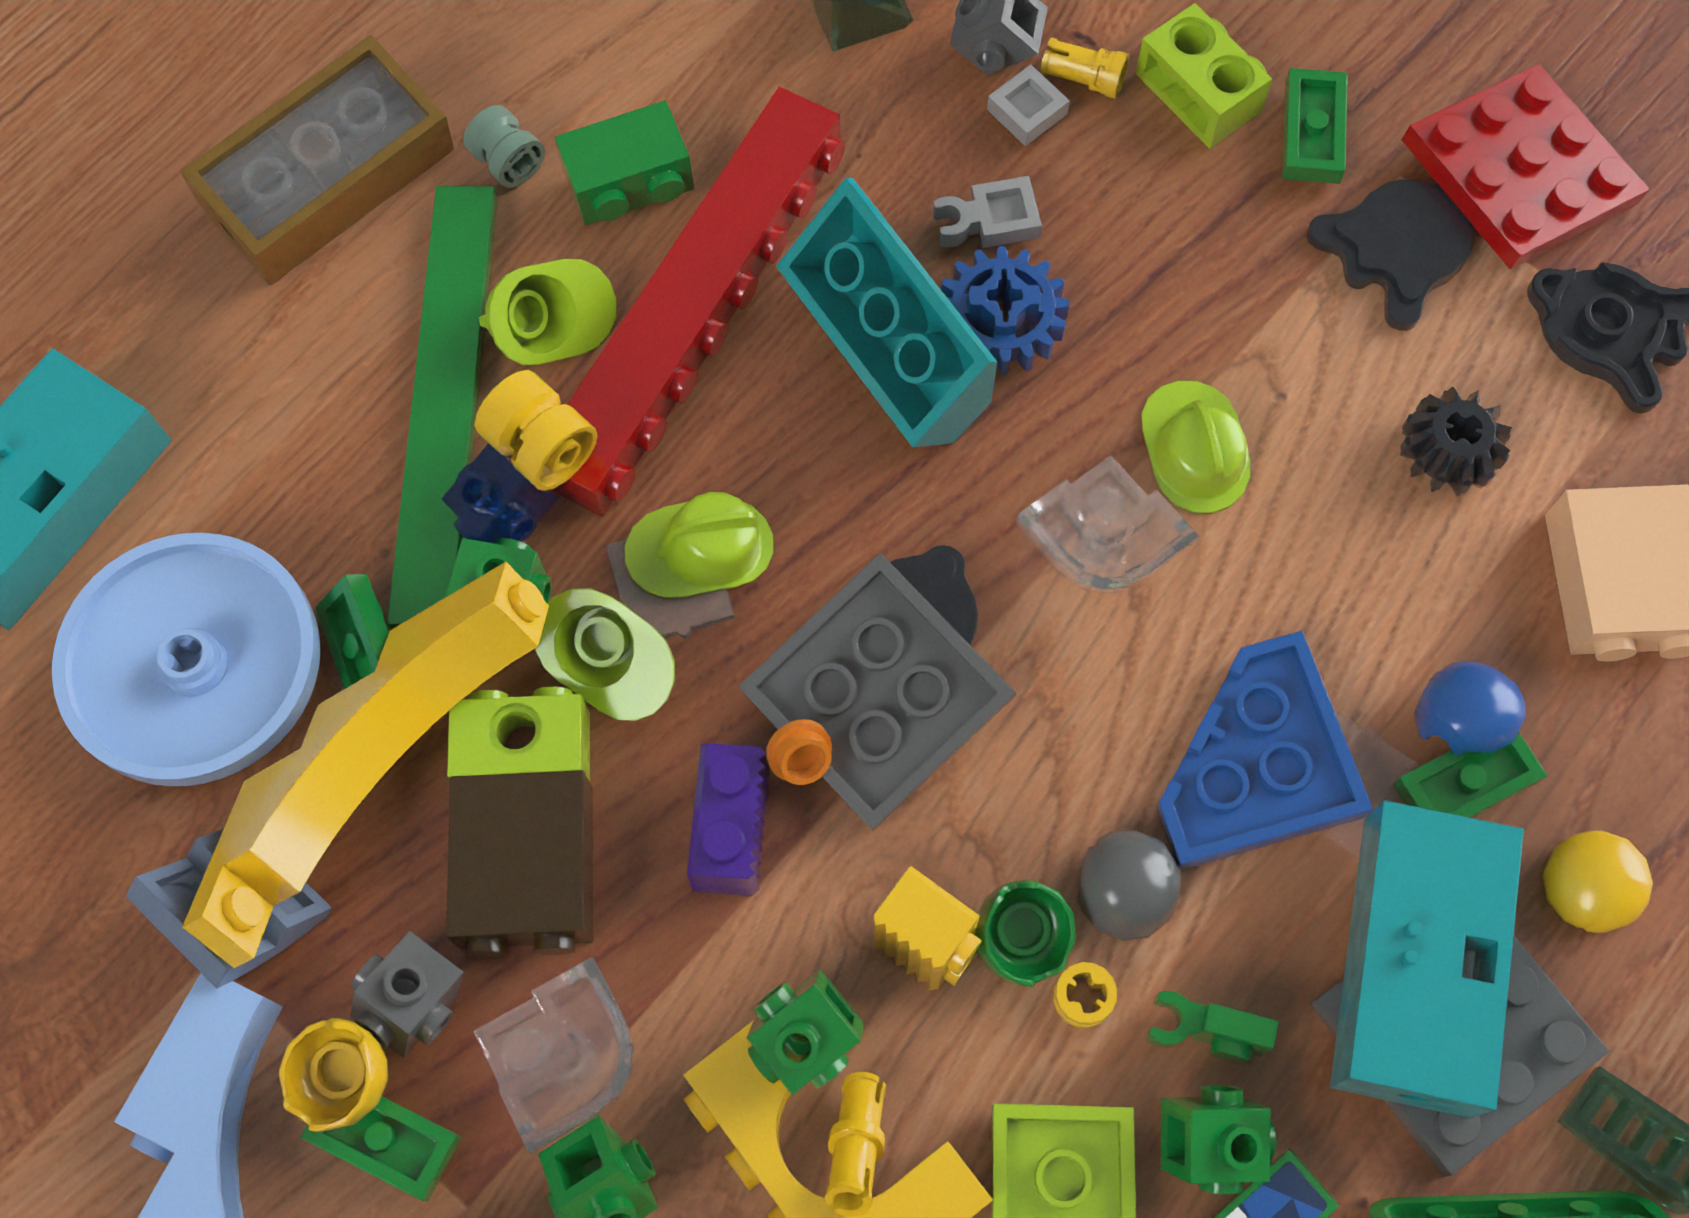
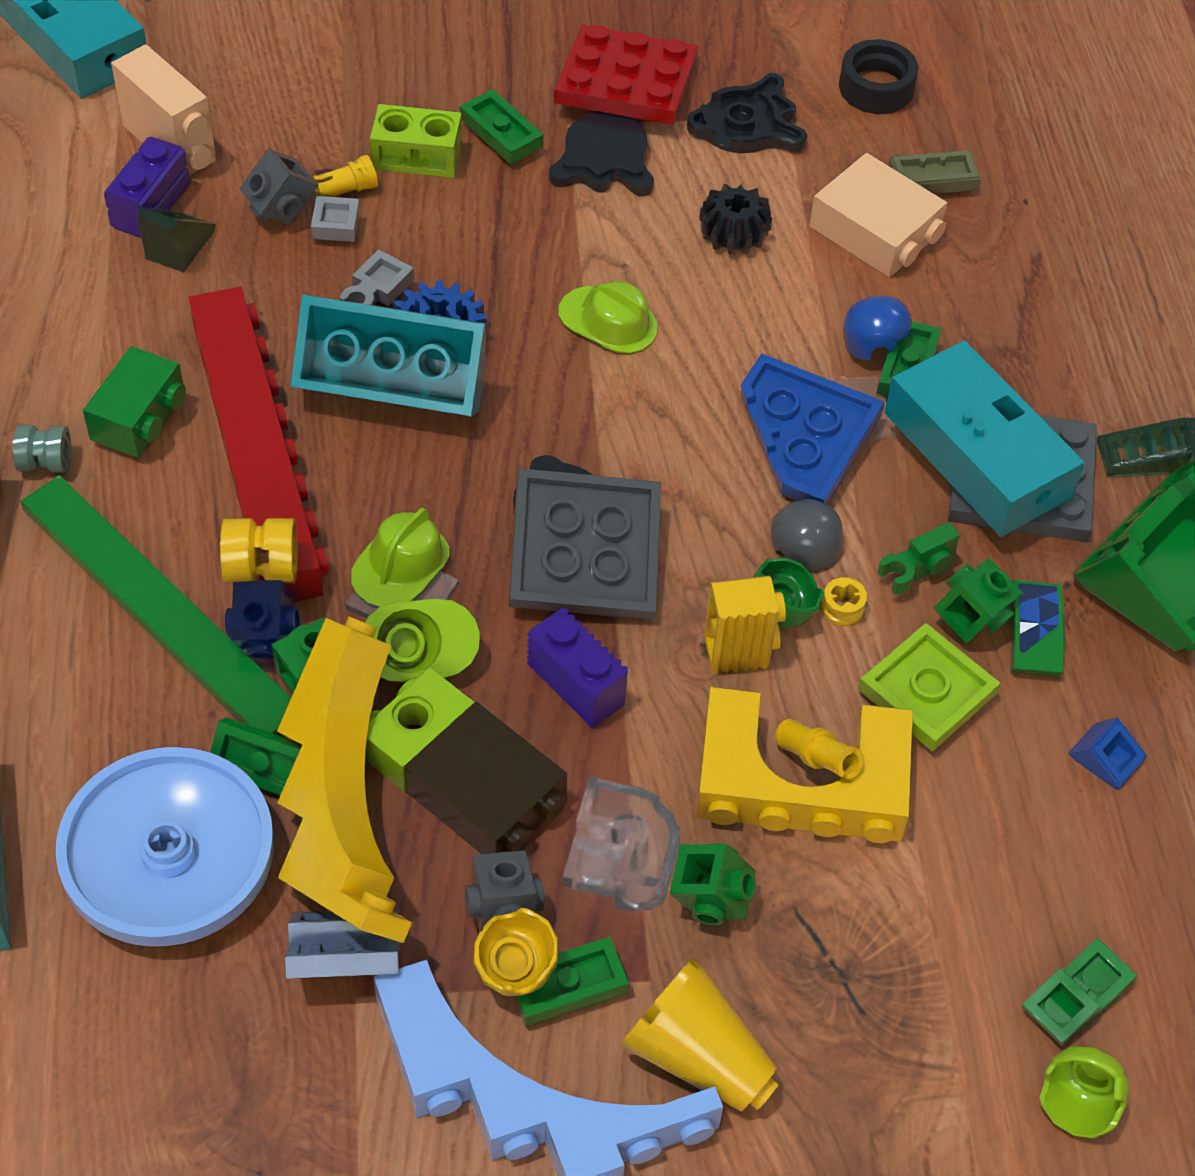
camera: 50 degrees left, 15 degrees down
lime piece [478,259,616,365] -> none
green brick [747,968,864,1095] -> none
orange plate [766,719,832,785] -> none
clear brick [1017,455,1199,594] -> none
yellow hair [1542,830,1653,933] -> none

